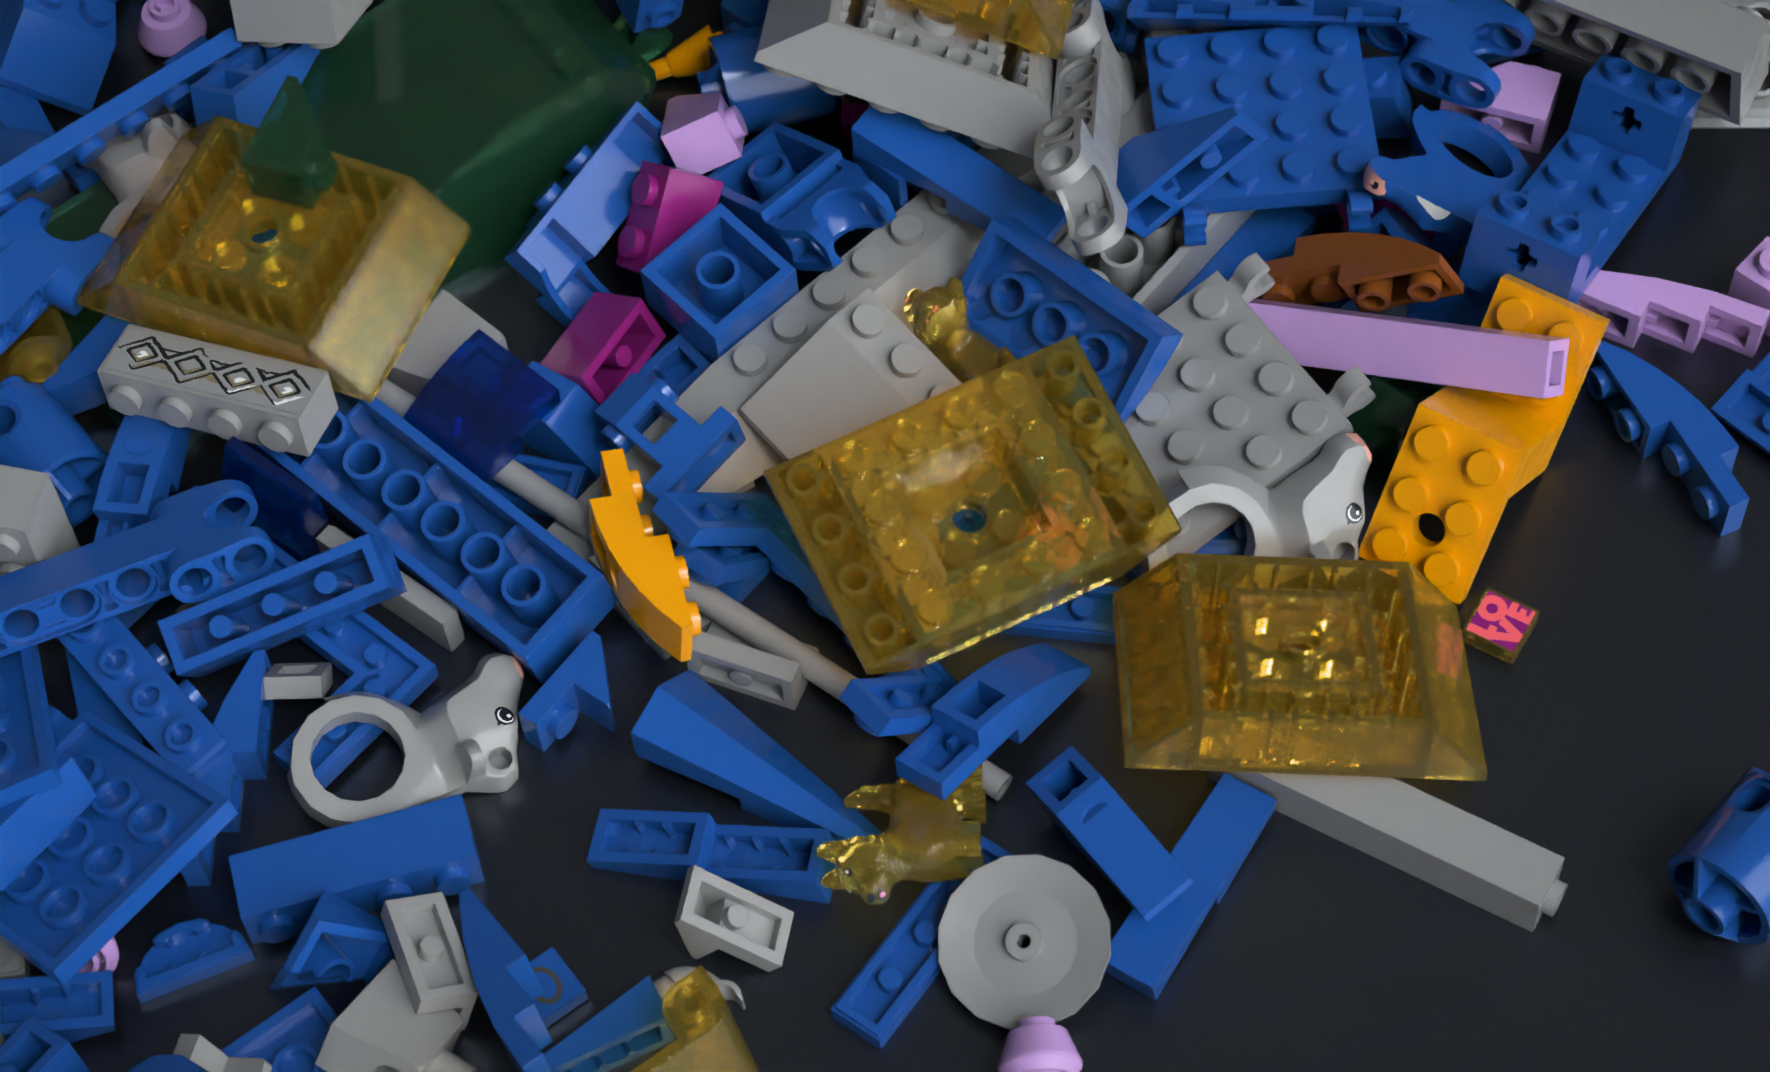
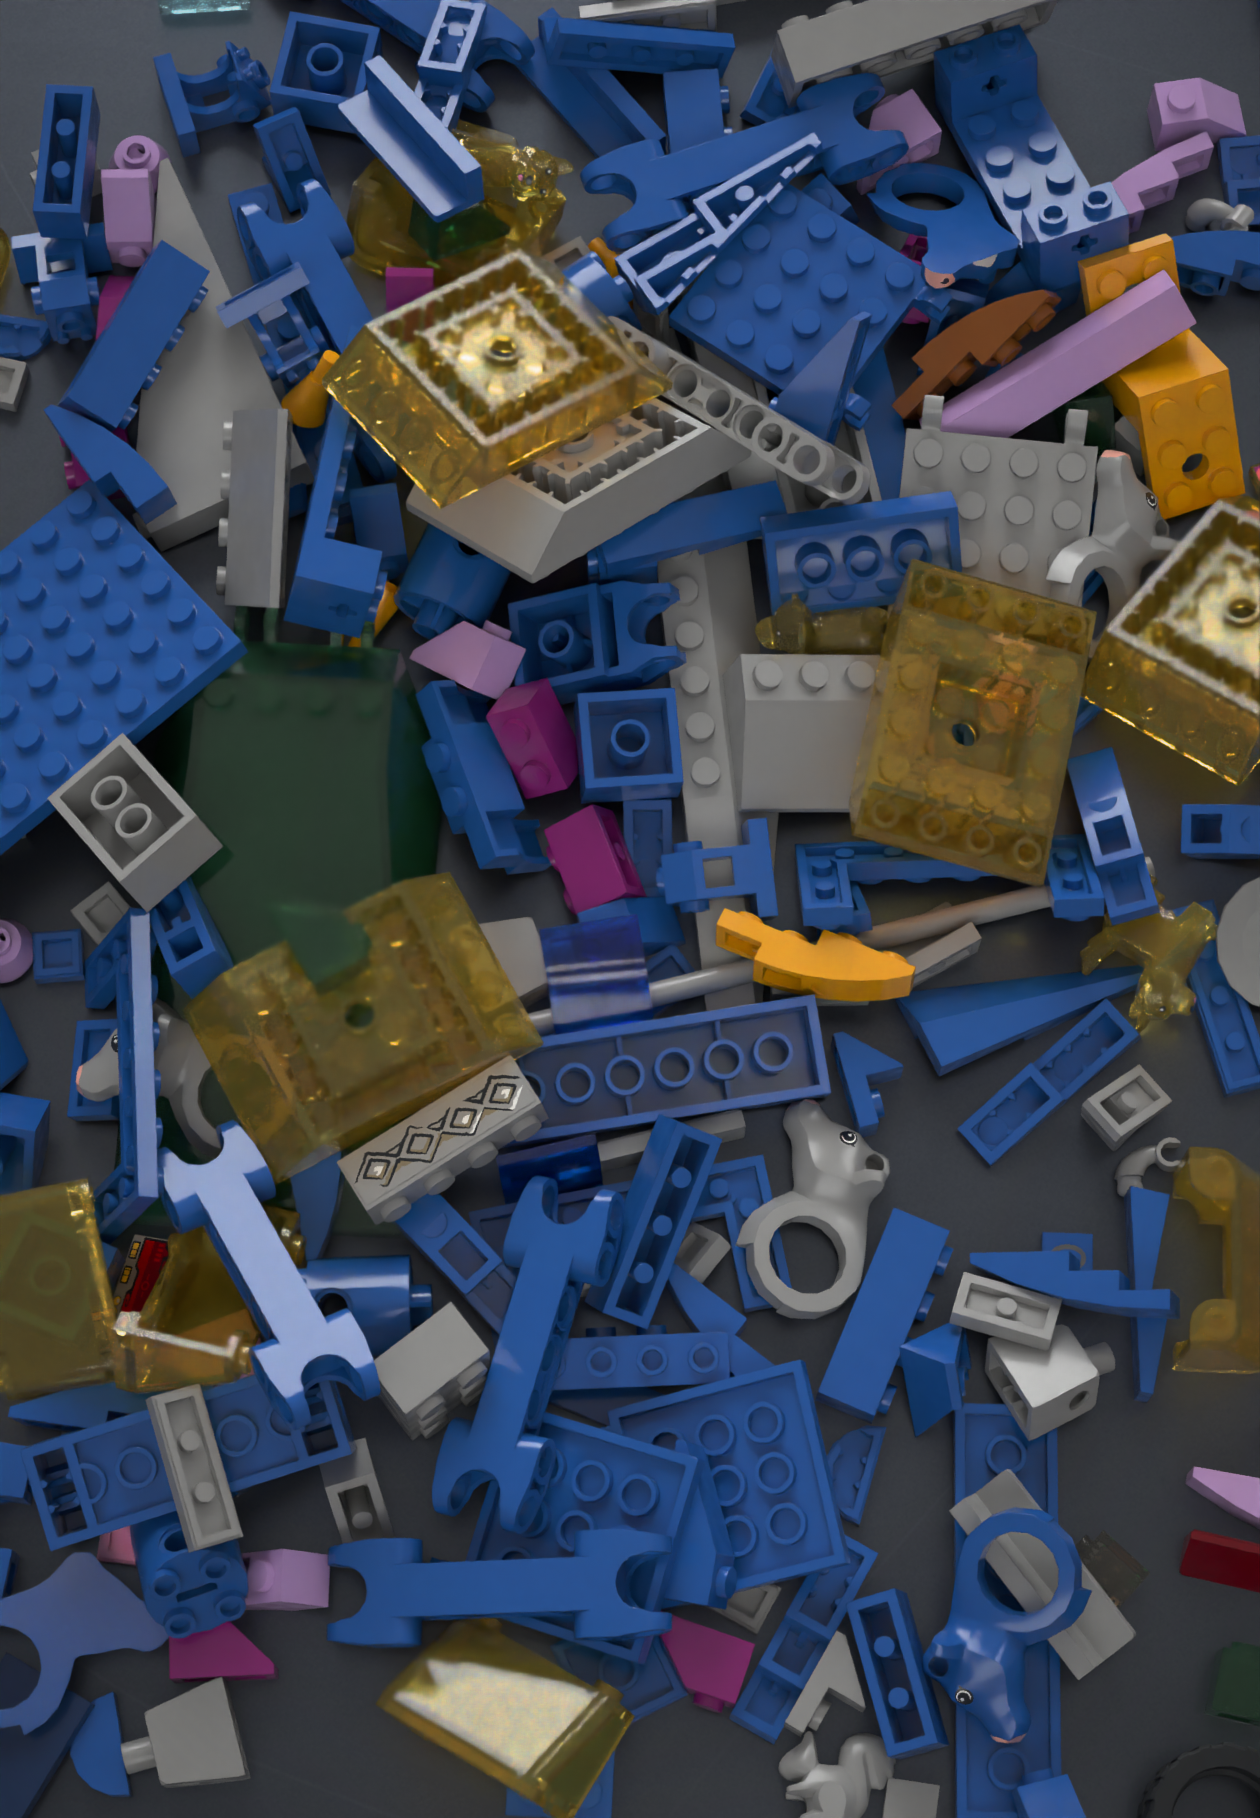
camera: 55 degrees left, 15 degrees up
none -> light grey arm [1185,198,1254,232]

